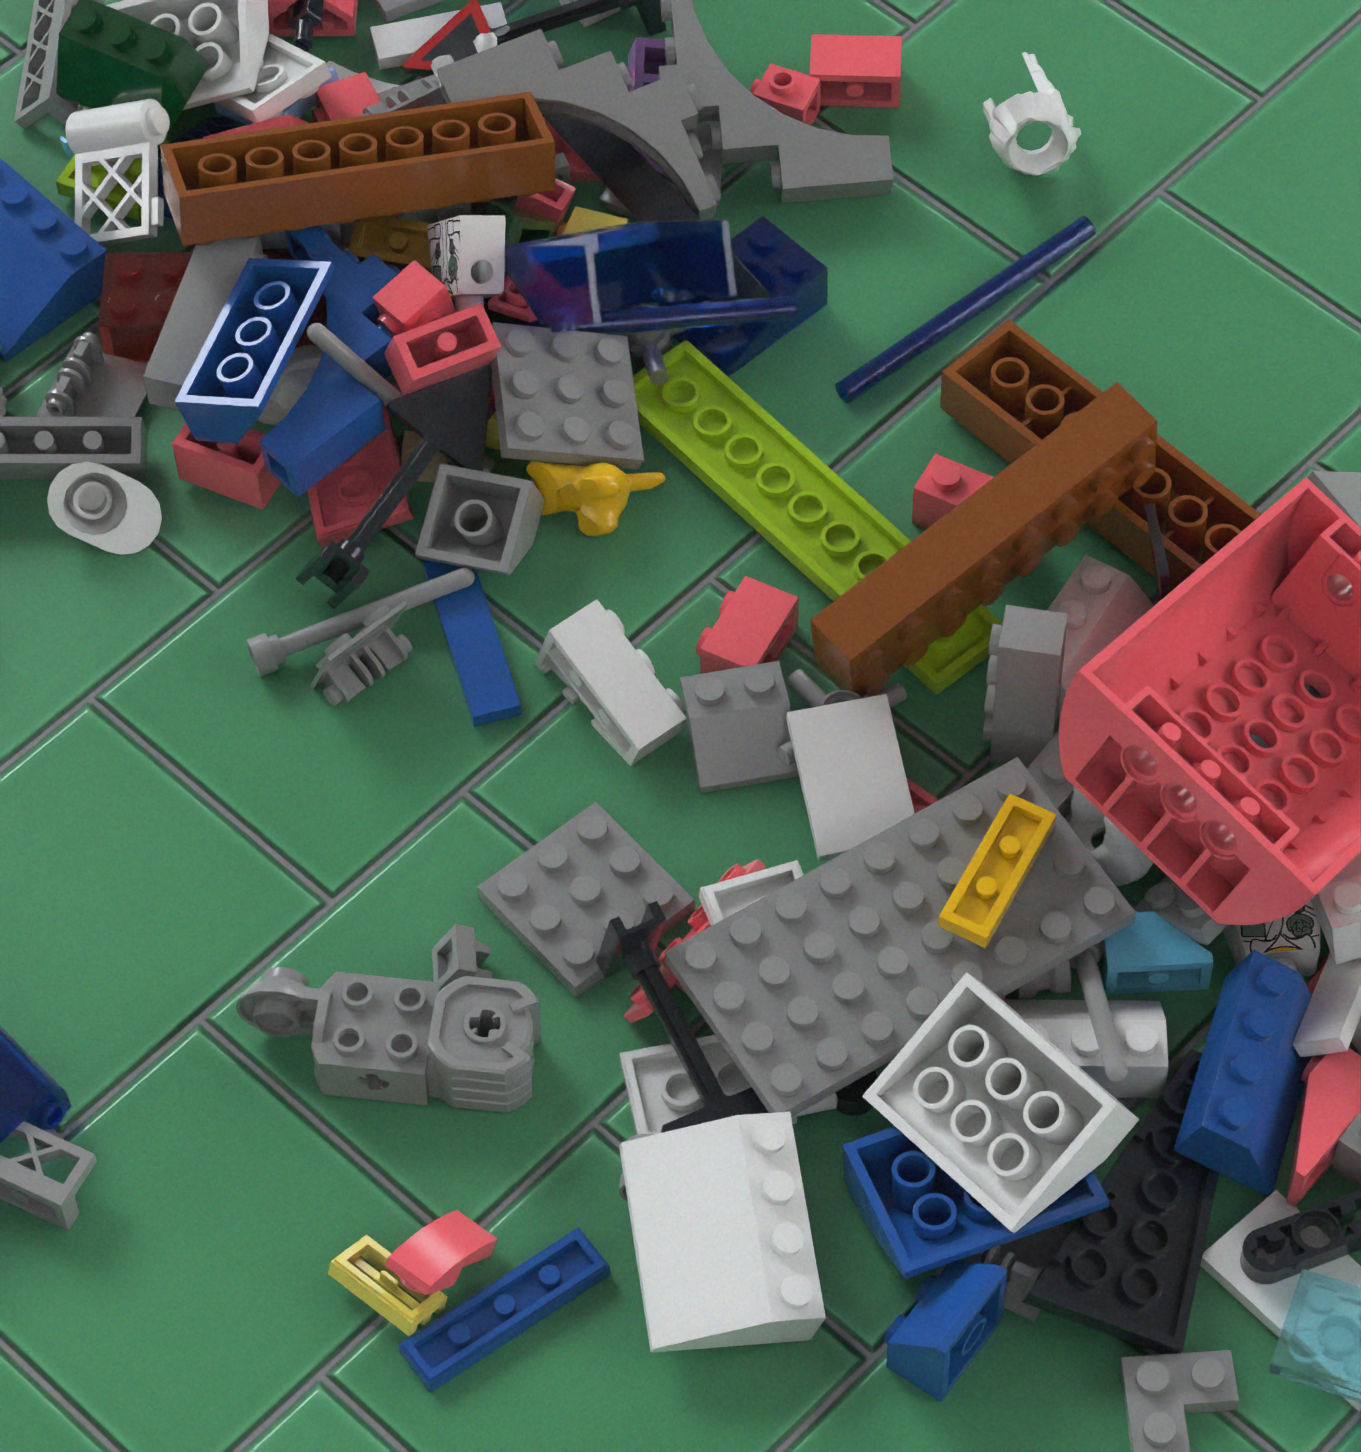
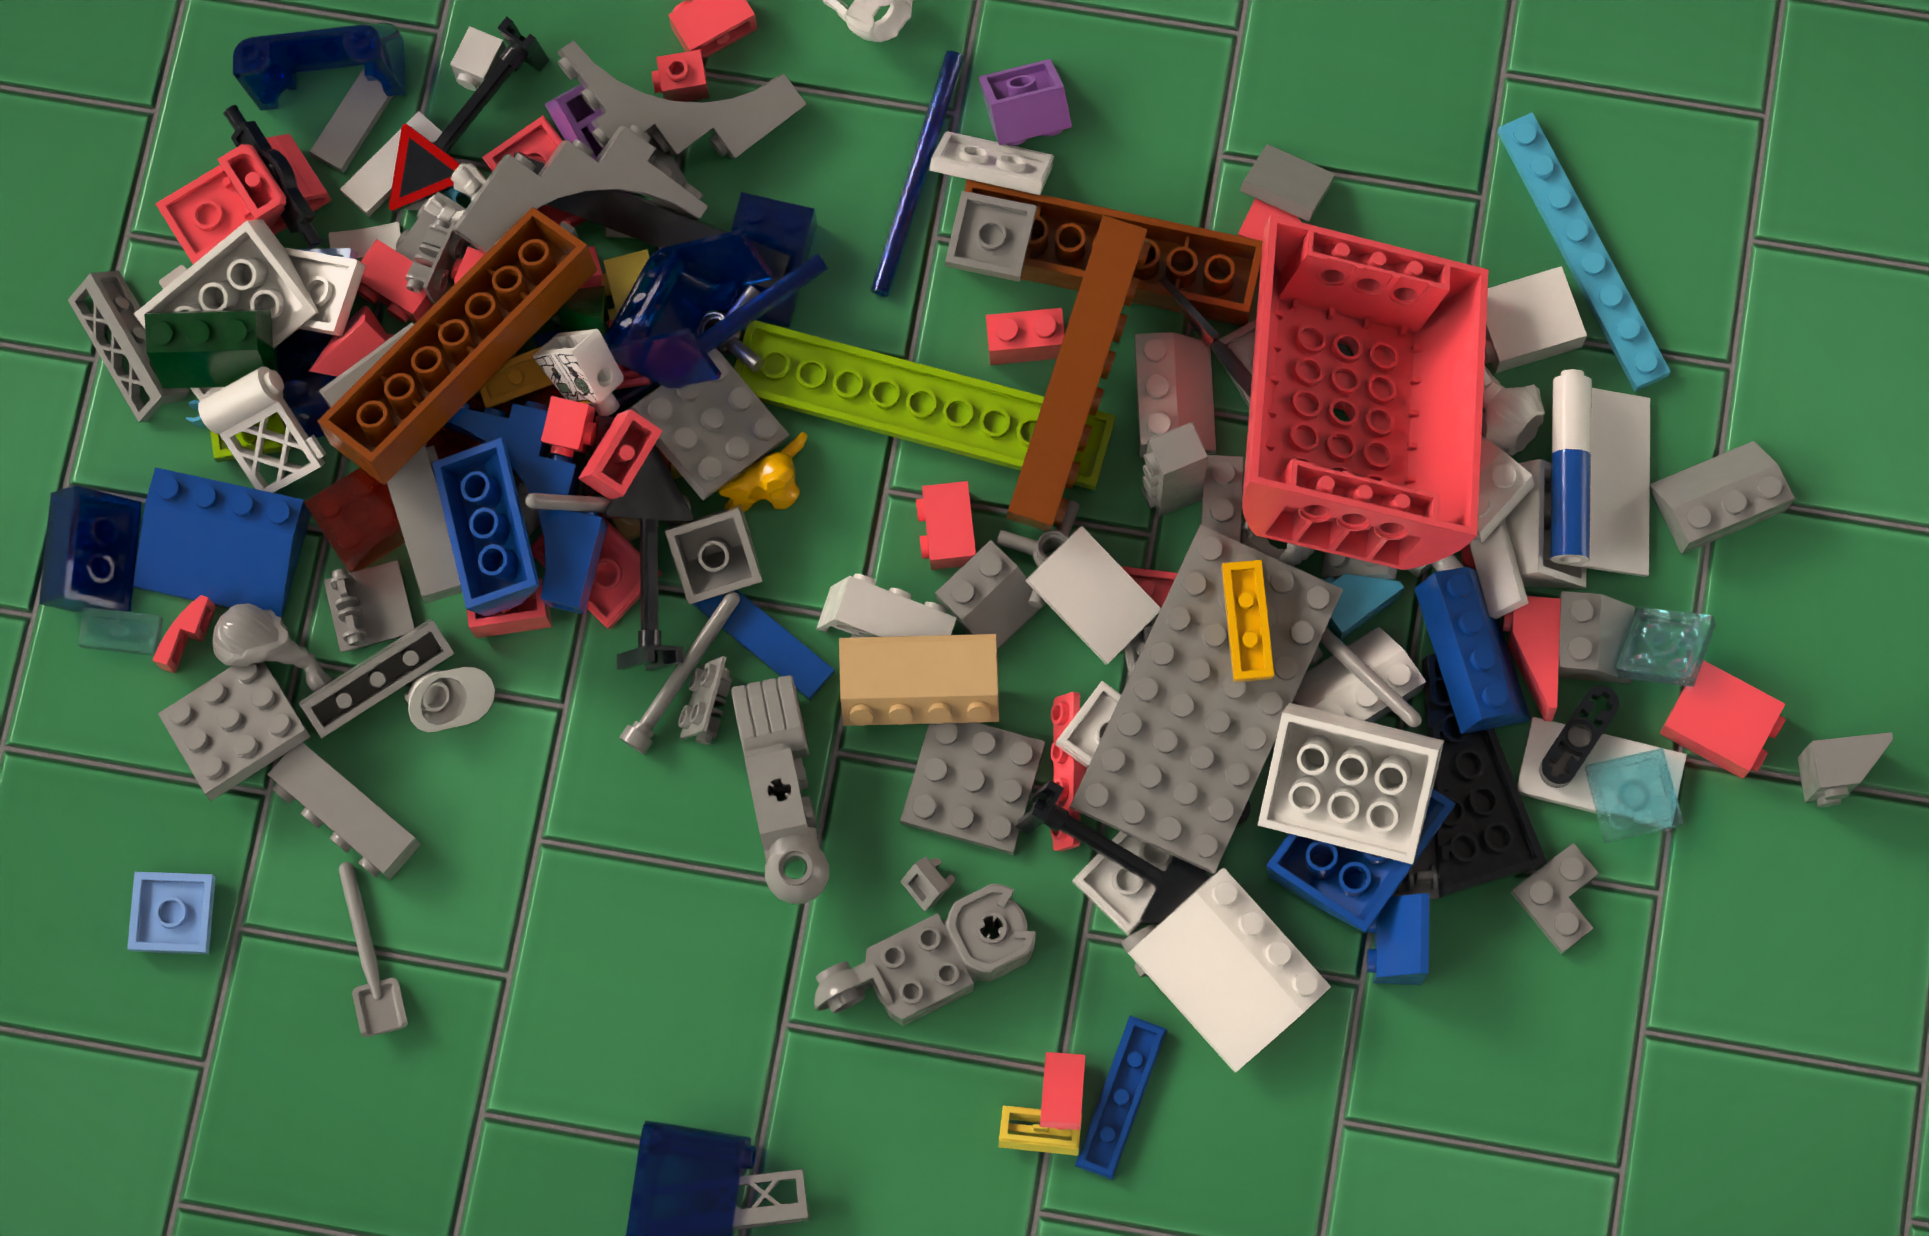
camera: 30 degrees left, 20 degrees up
none -> light grey brick [731,675,829,904]
none -> tan slope [839,634,999,726]
none -> white tile [929,131,1054,195]
none -> light grey plate [945,191,1037,282]
none -> medium lavender slope [978,59,1072,146]

